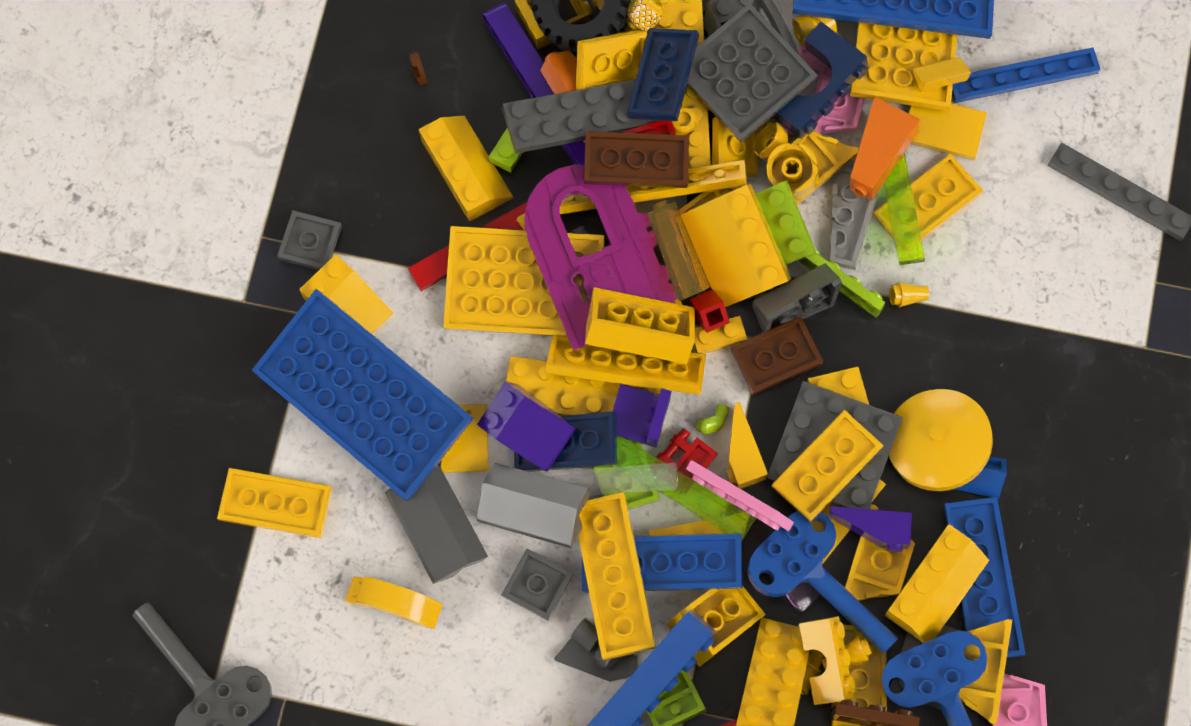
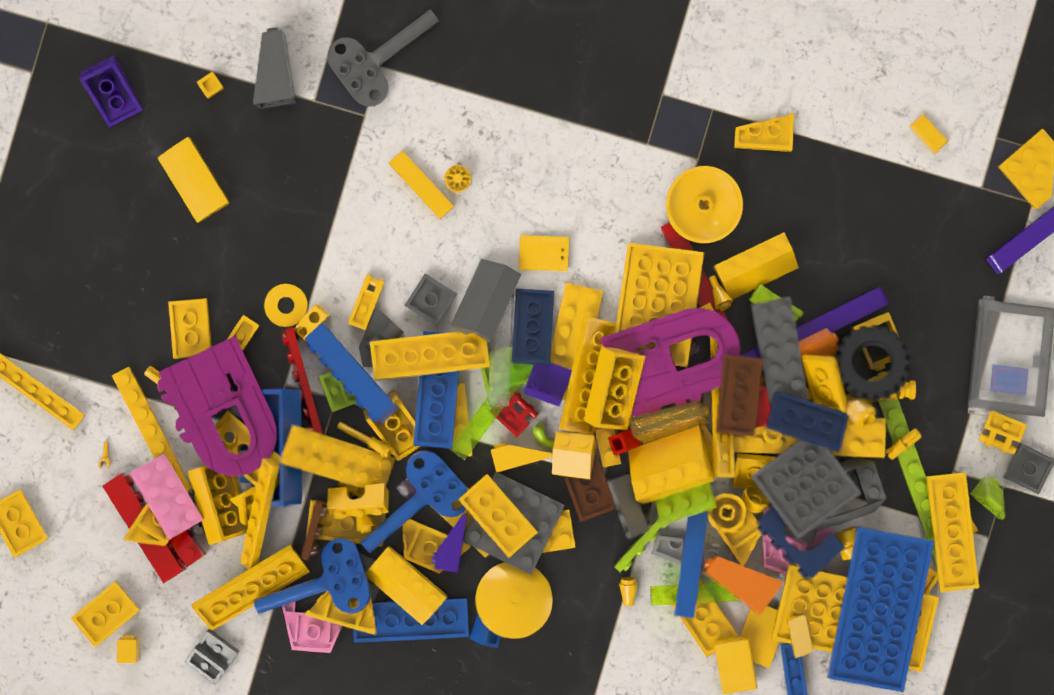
camera: 90 degrees right, 15 degrees up
yellow tile [217,468,332,539] -> none
blue plate [252,289,474,501] -> none
dark grey plate [277,210,342,270] -> none
yellow slope [299,254,394,334] -> none
yellow arch [345,576,443,629] -> none
dark grey slope [385,466,488,584] -> none
reddish brown tile [409,52,428,86] -> none
dark purple slope [477,381,576,472] -> none
bright pink plate [686,460,794,531] -> none
none -> yellow pin [337,422,393,458]
none -> yellow plate [348,274,385,330]
none -> yellow tile [388,151,454,220]
none -> yellow wheel [444,165,472,193]
none -> yellow slope [552,431,597,480]
none -> yellow dish [665,166,743,243]
none -> blue tile [674,511,708,618]
none -> yellow cone [708,275,733,311]
none -> yellow piece [714,636,758,694]
none -> yellow wing [734,113,794,152]

